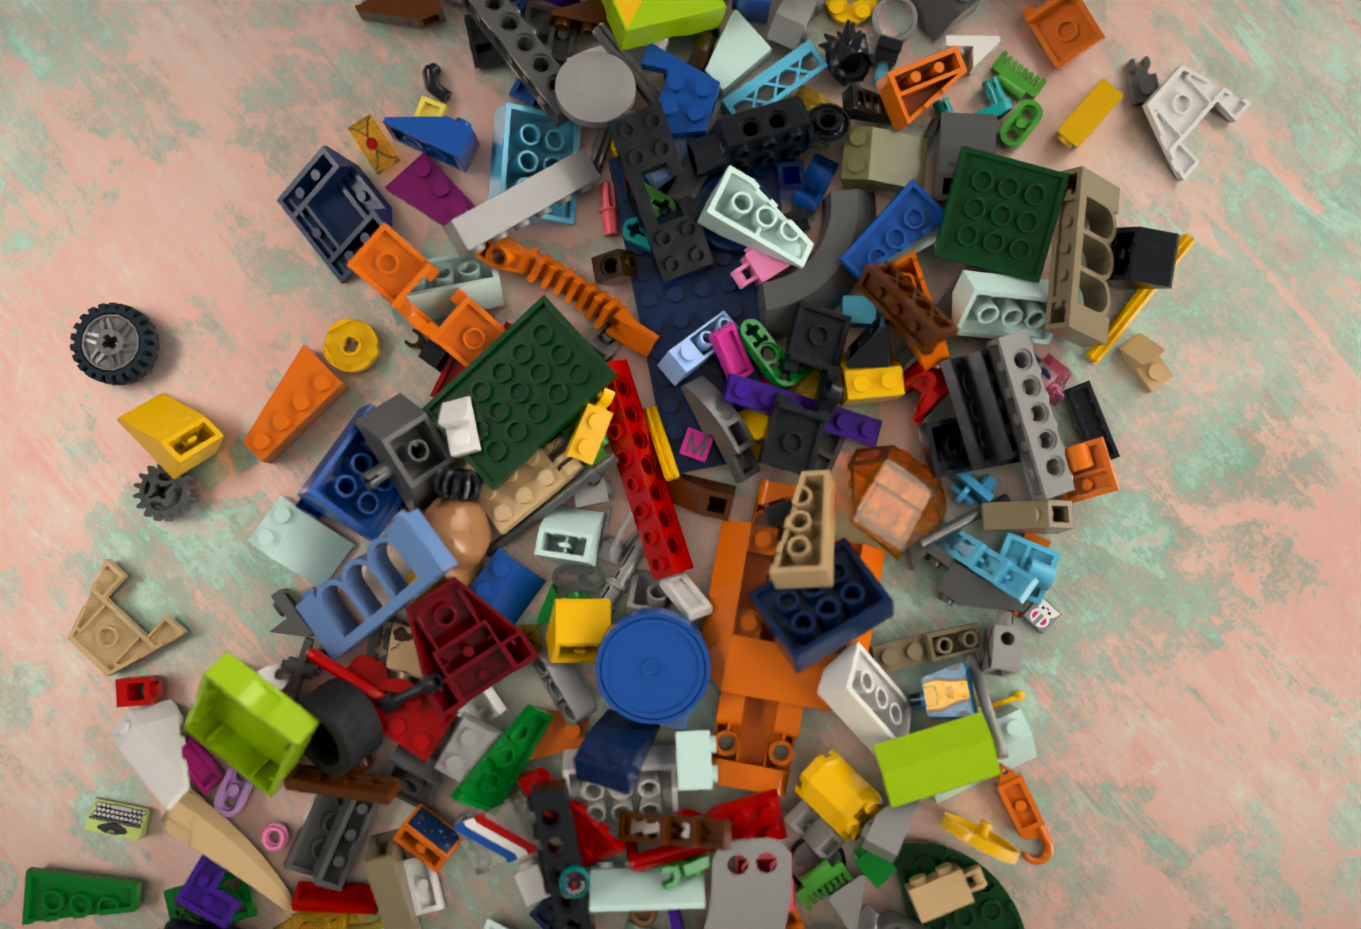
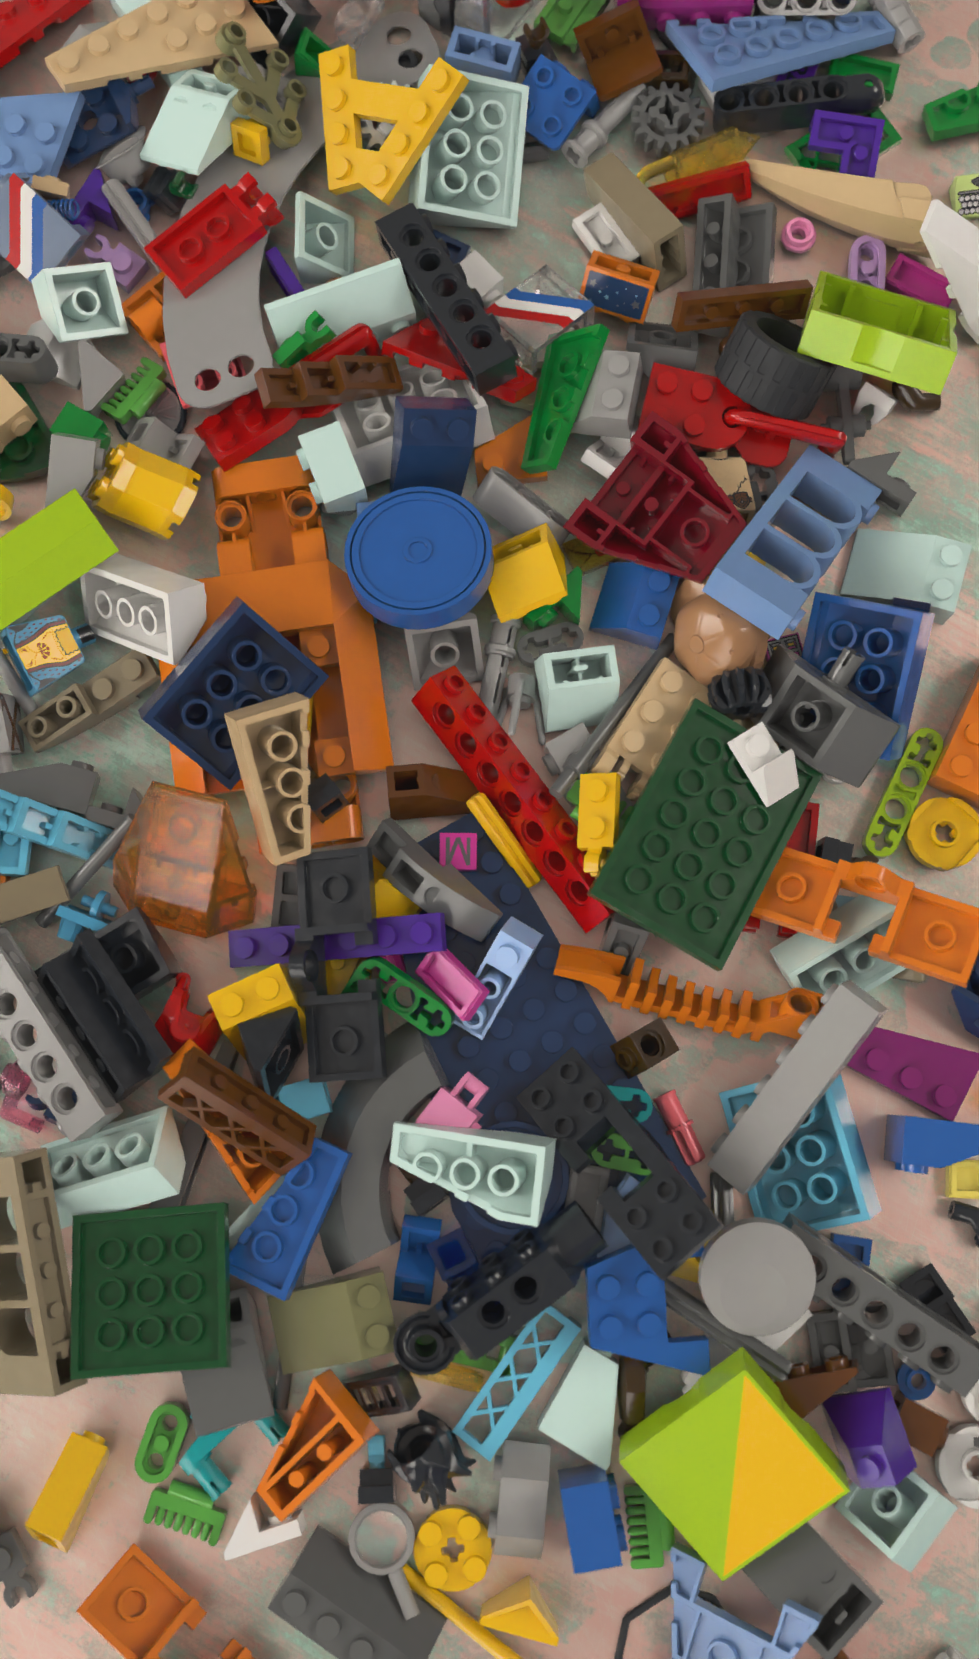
camera: 170 degrees right, 5 degrees down
black bar [379,672,443,714] -> none
black tile [560,866,589,898] -> none
white tile [659,571,713,621] -> none
none -> lime beam [861,727,943,859]

